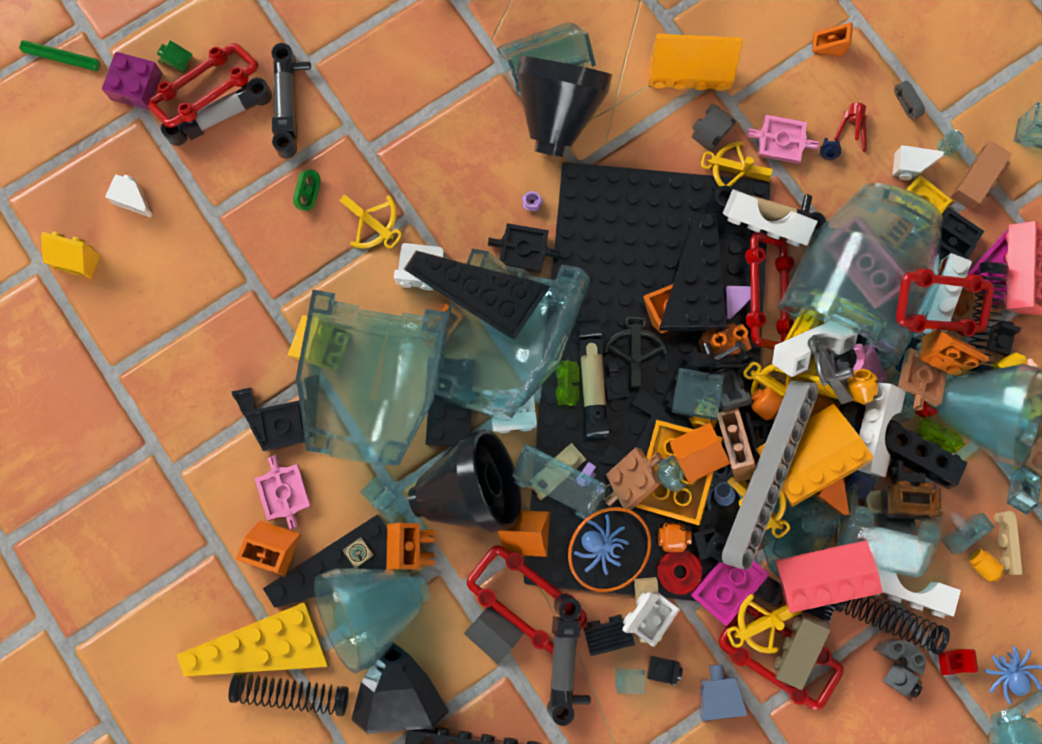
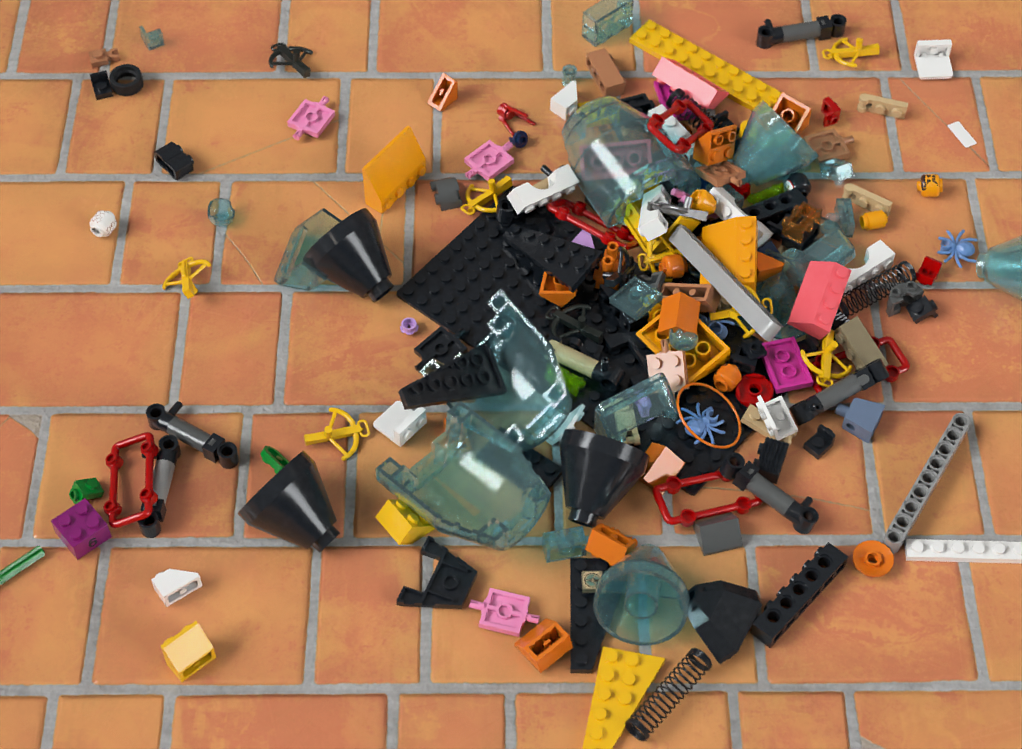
camera: 55 degrees left, 25 degrees down
clear light blue panel [615,667,645,694] -> none
dark grey beam [894,81,925,120] -> none
none -> black cone [238,451,340,553]
none -> black head [785,172,812,197]
none -> piece [789,358,890,426]

